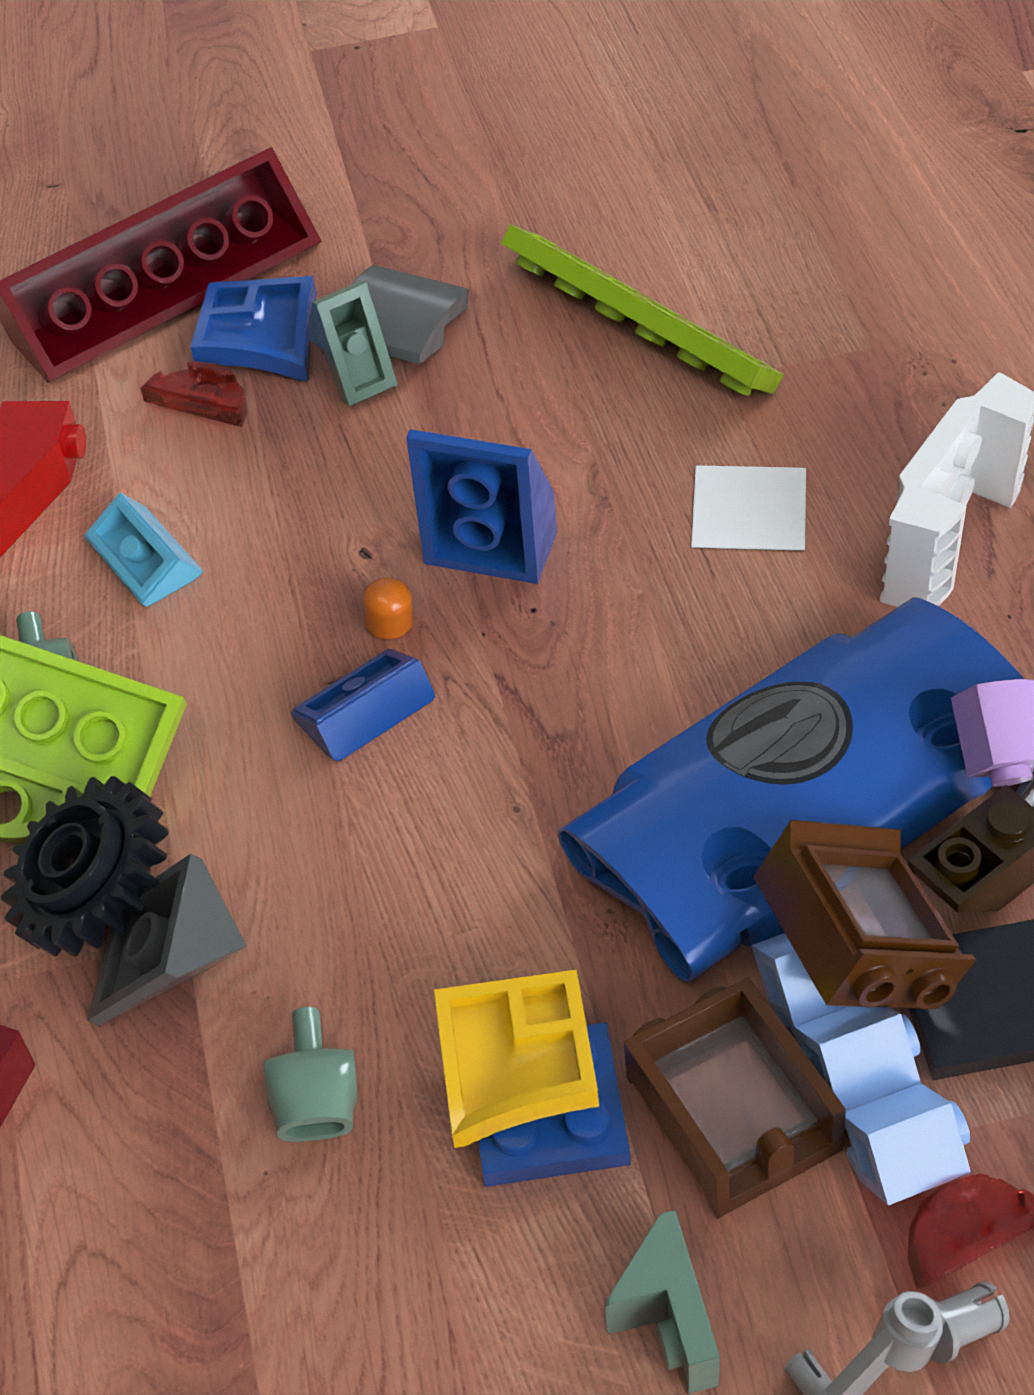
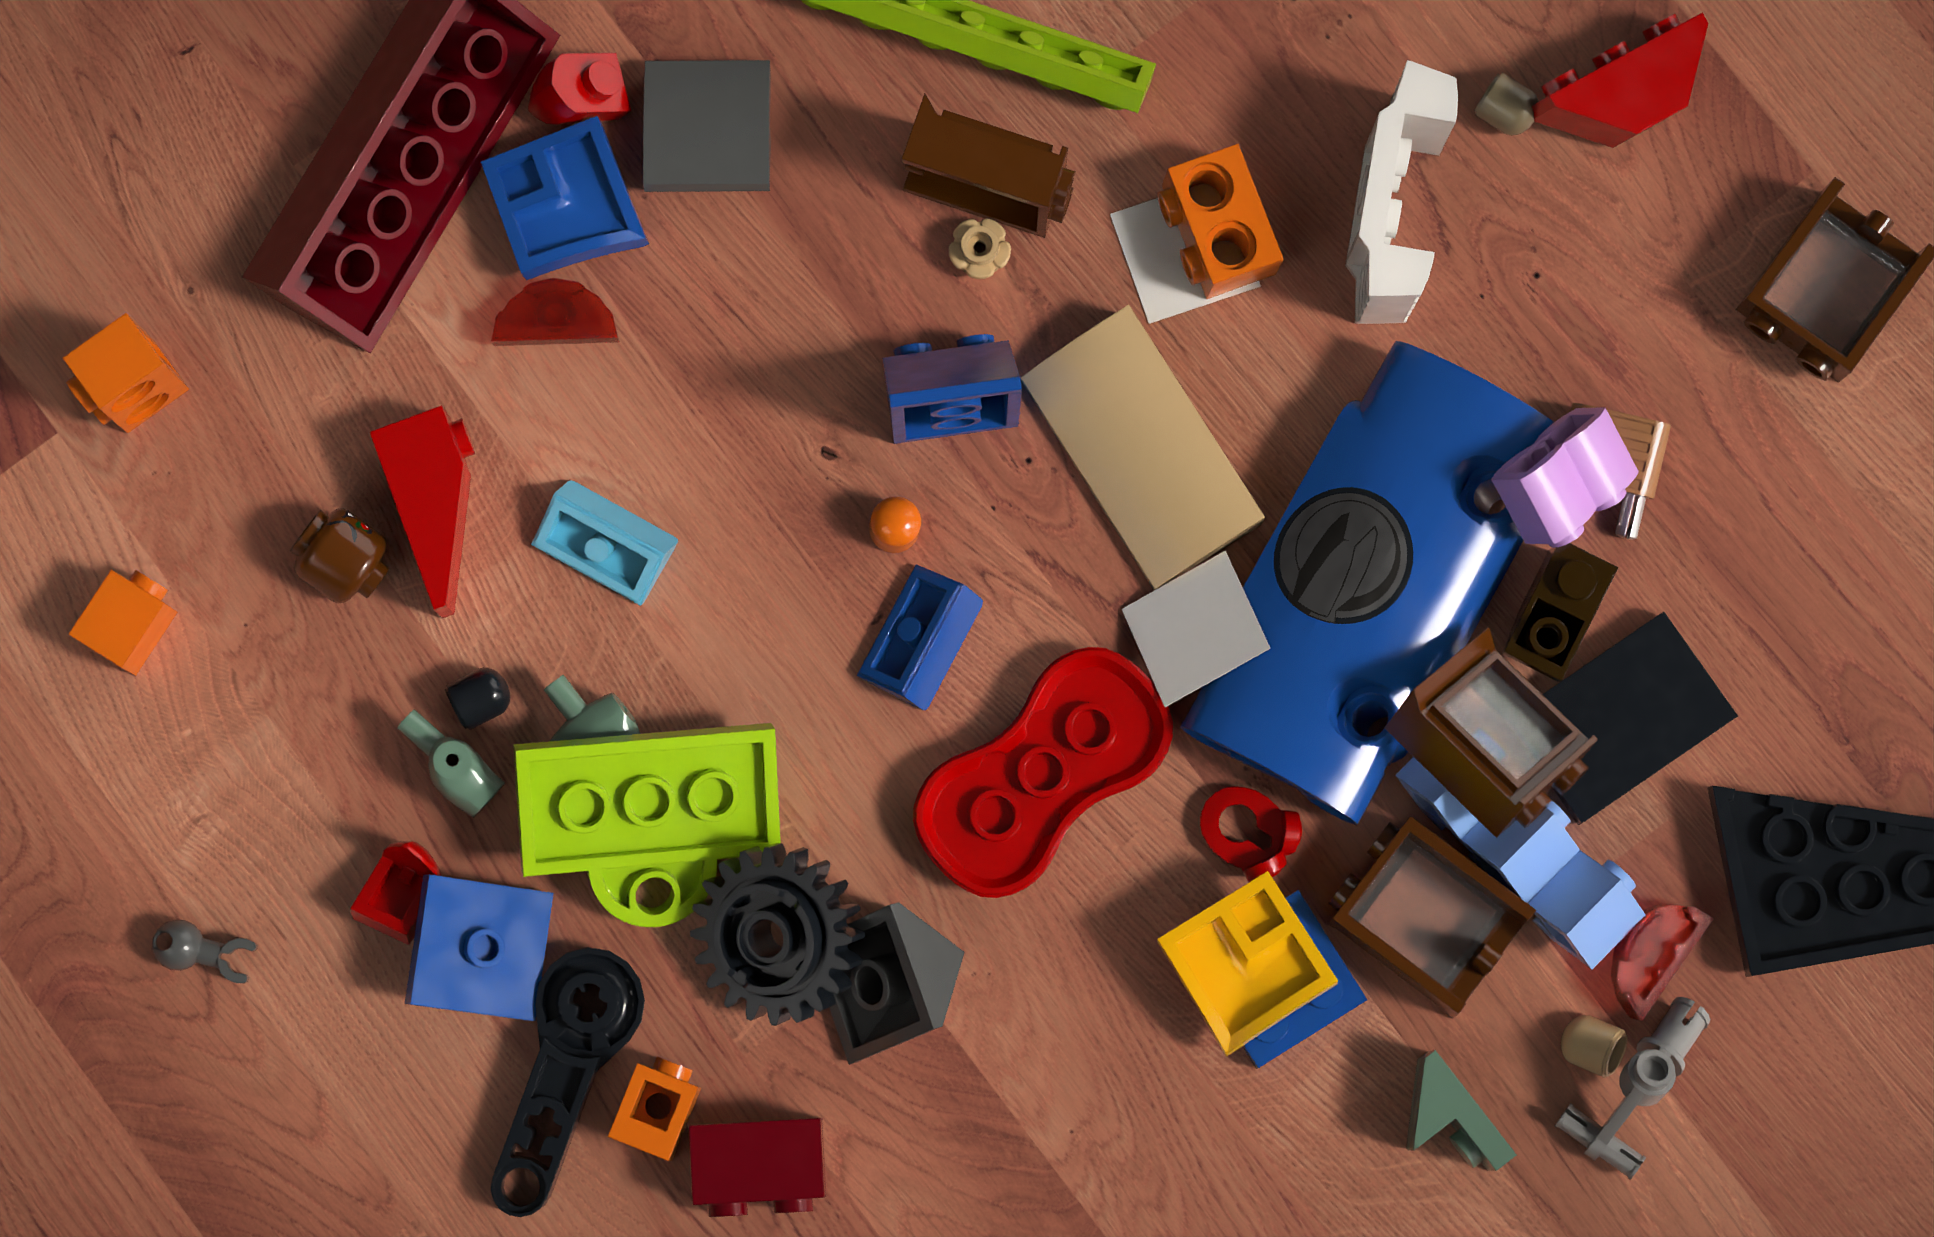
camera: 30 degrees left, 30 degrees up
sand green piece [264,1007,358,1142] -> none
sand green slope [308,280,398,406] -> none
none -> red plate [528,53,631,125]
none -> reddish brown window [902,93,1076,238]
none -> red plate [913,647,1173,898]
none -> tan plate [949,218,1011,279]
none -> tan slope [1020,305,1265,590]
none -> white sticker [1122,551,1271,707]
none -> orange brick [1157,144,1284,300]
none -> red piece [1200,786,1302,882]
none -> tan piece [1561,1015,1627,1078]

